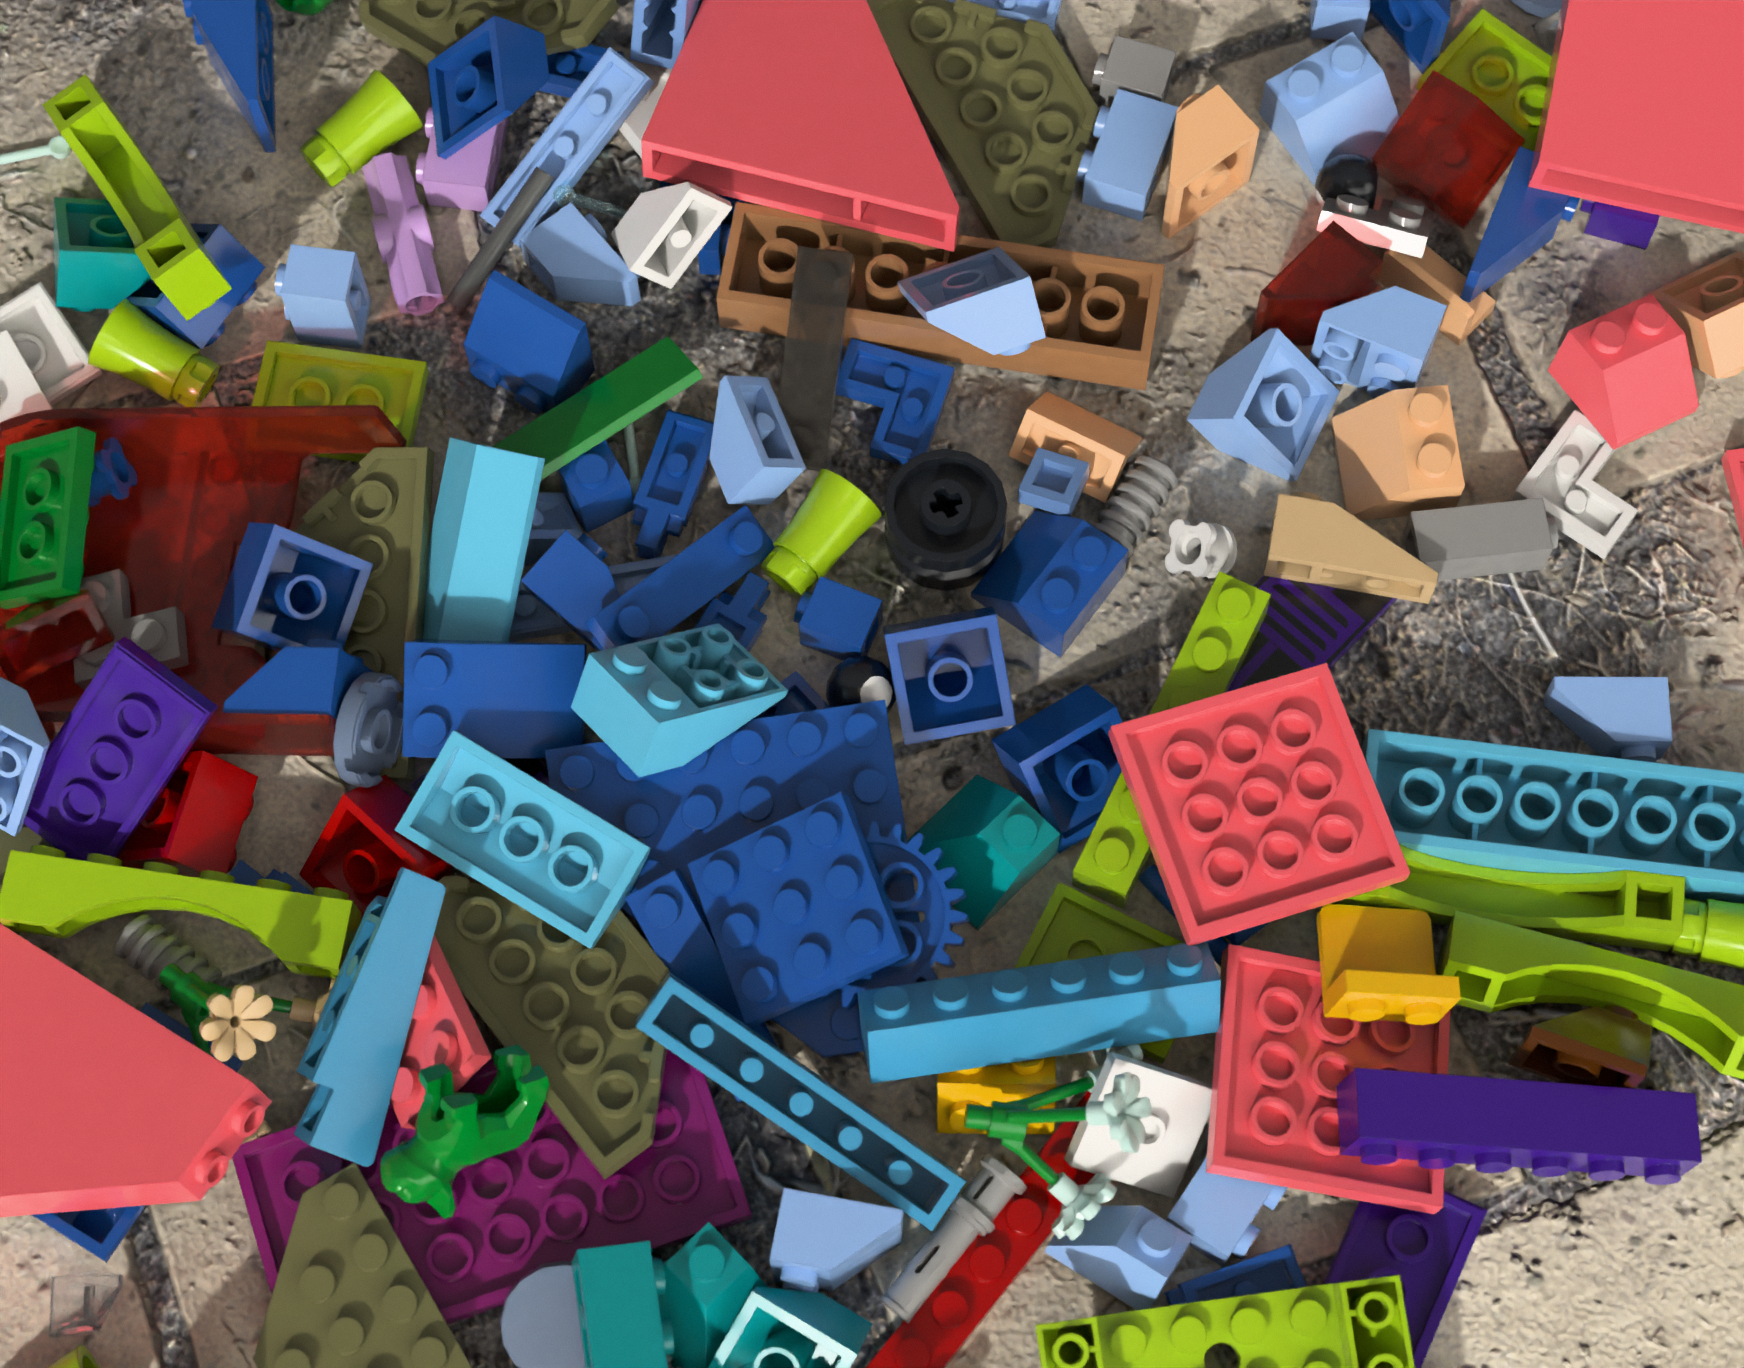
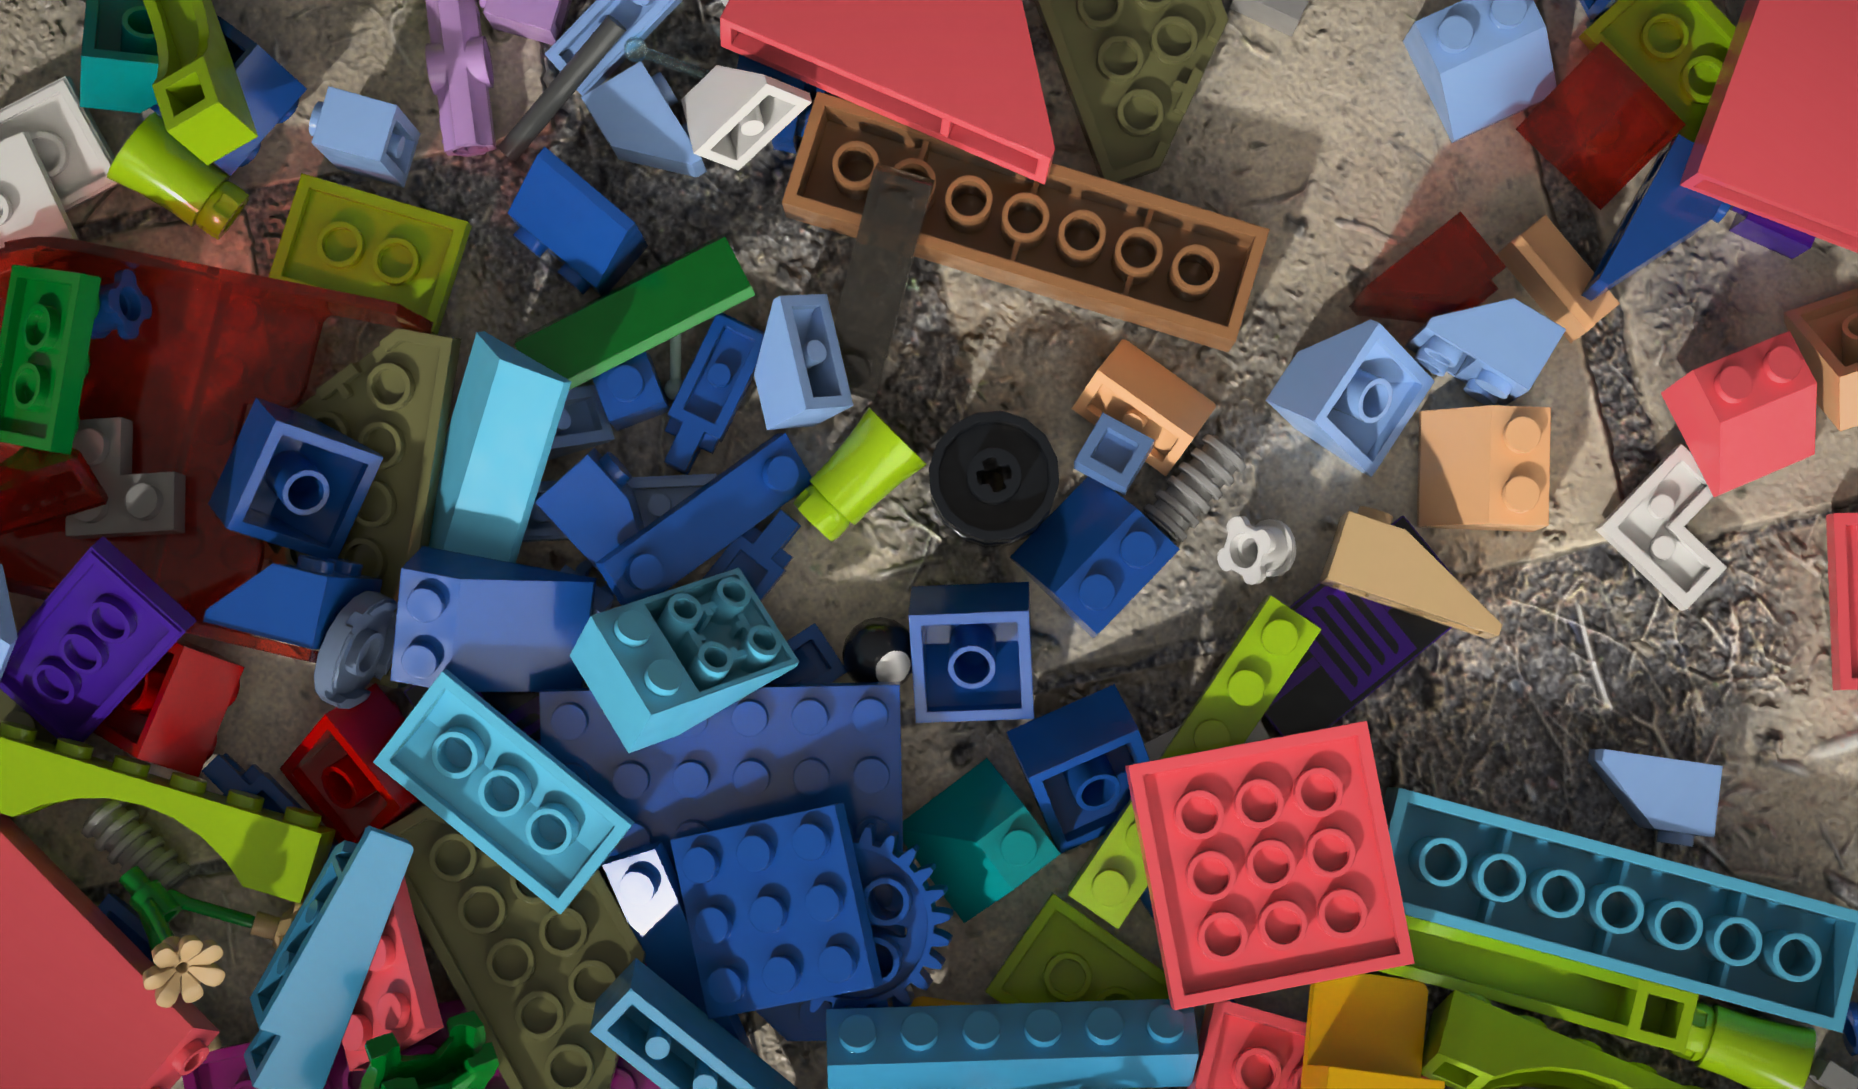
camera: 10 degrees right, 15 degrees up
blue brick [793,576,883,661] -> none
blue plate [834,338,955,465] -> none
light blue slope [897,247,1046,356] -> none
light blue brick [1076,89,1178,221] -> none
light nougat slope [1161,84,1260,239] -> none
black piece [1315,153,1378,209] -> none
light grey plate [1316,194,1435,258] -> none
light grey brick [1403,498,1558,581] -> none

